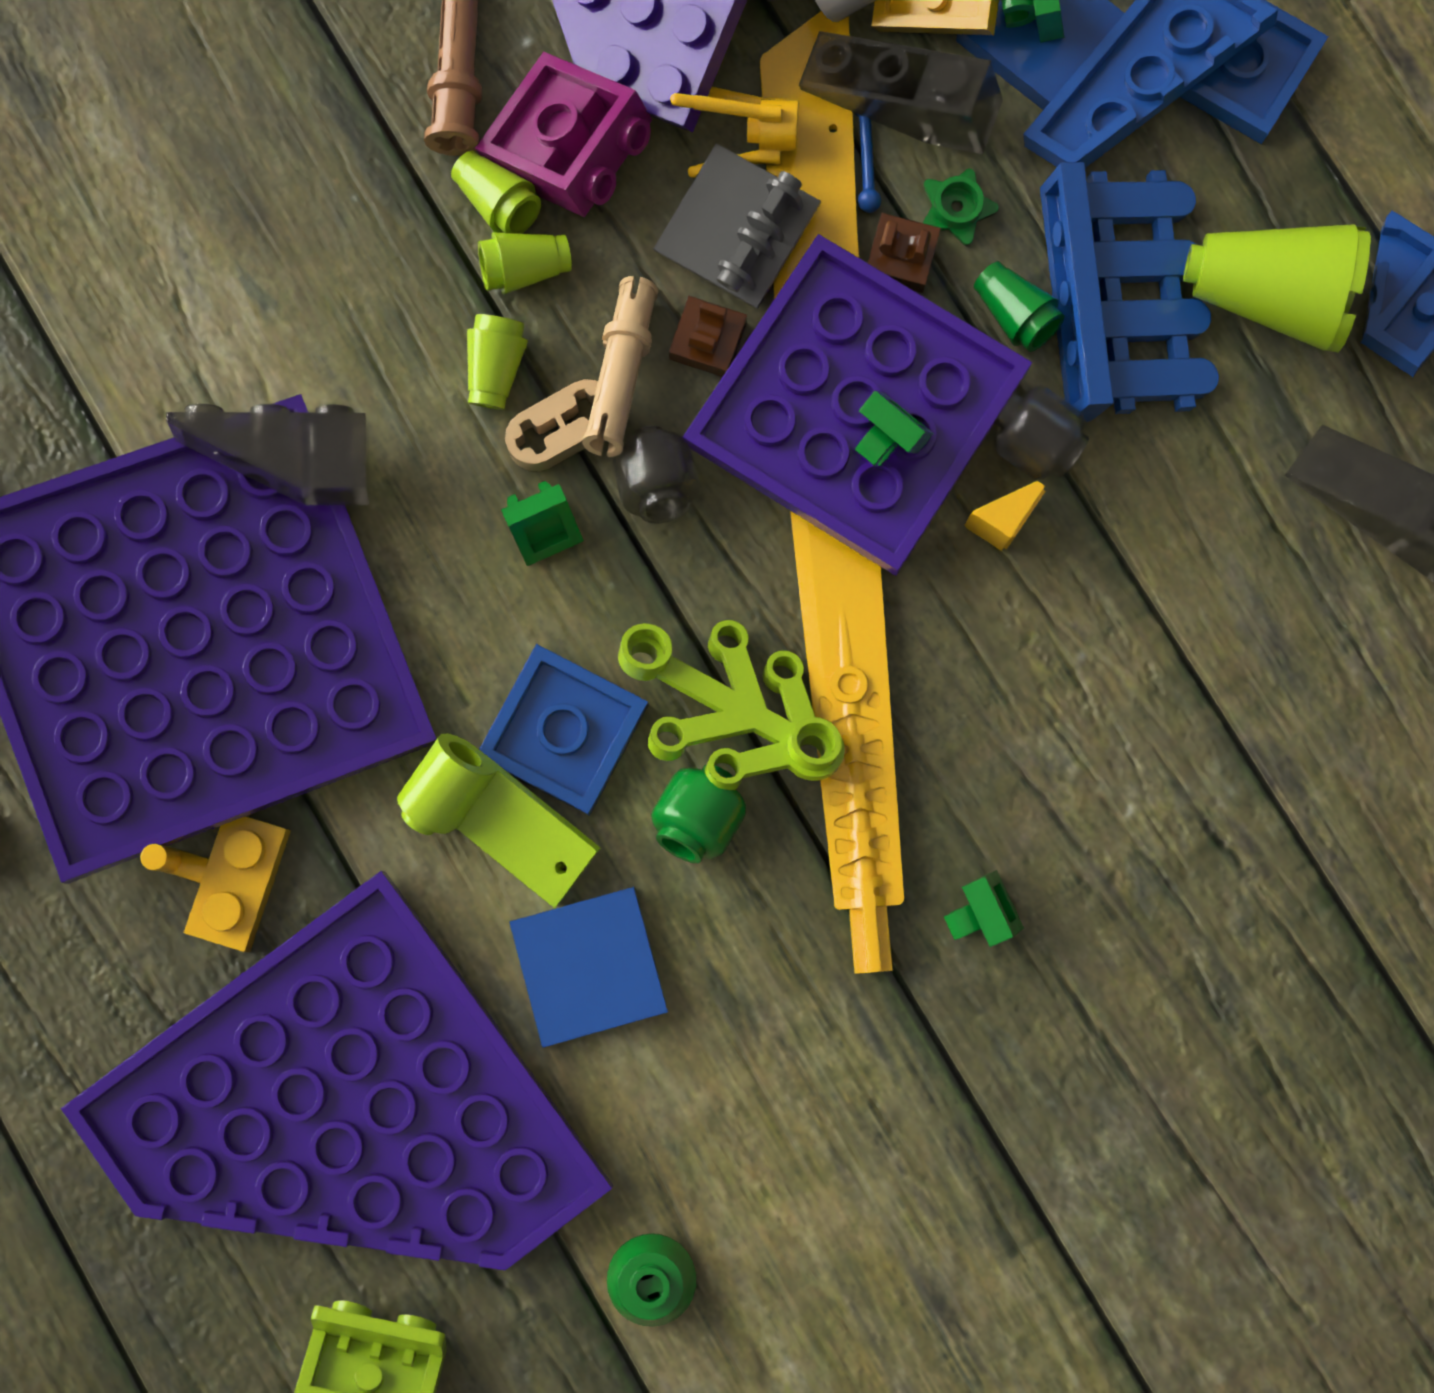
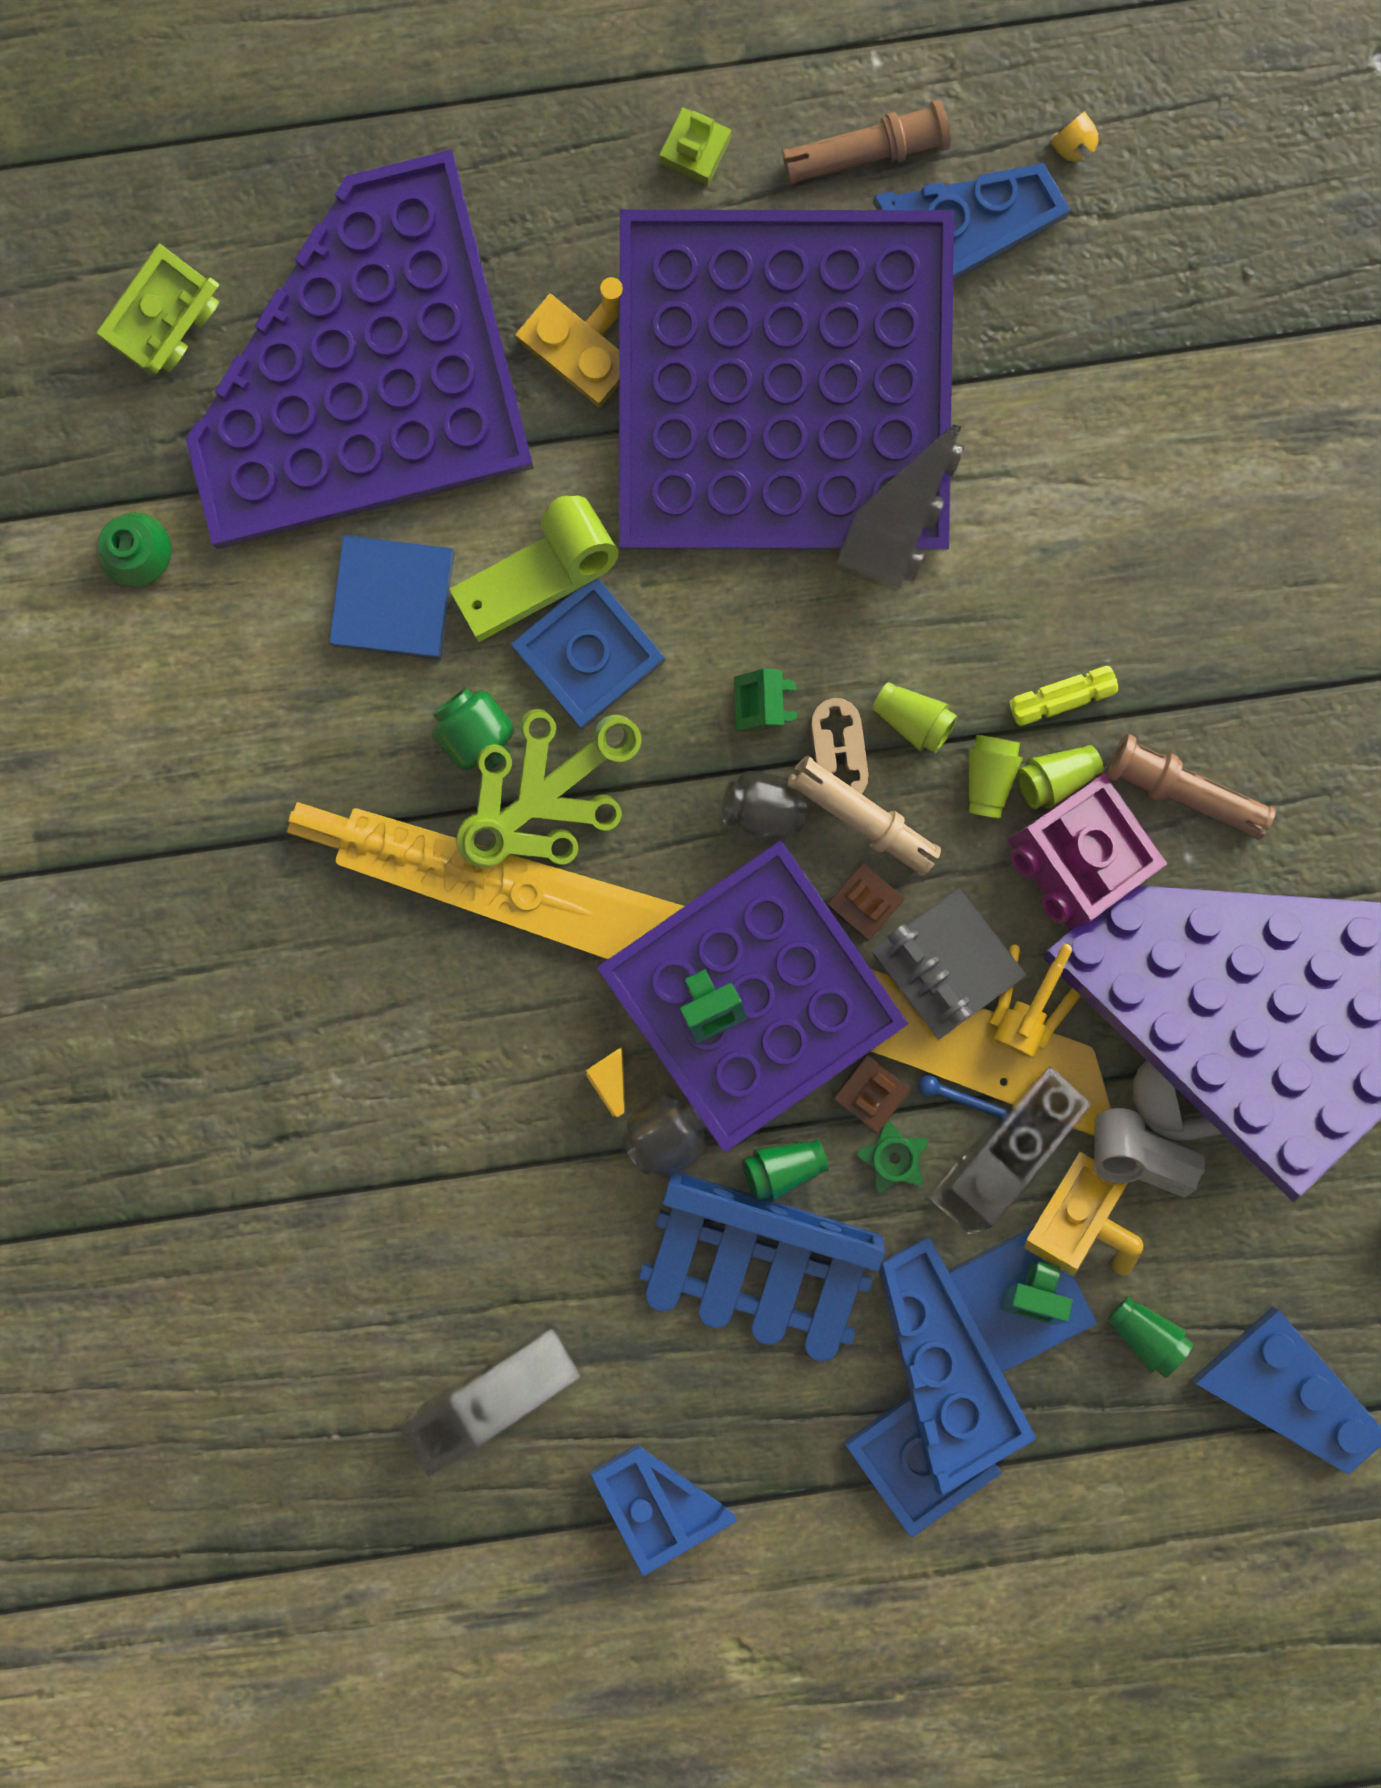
camera: 110 degrees right, 5 degrees up
green tile [944,870,1024,947] -> none
lime cone [1183,224,1371,353] -> none
none -> neon yellow axle [1010,666,1118,726]

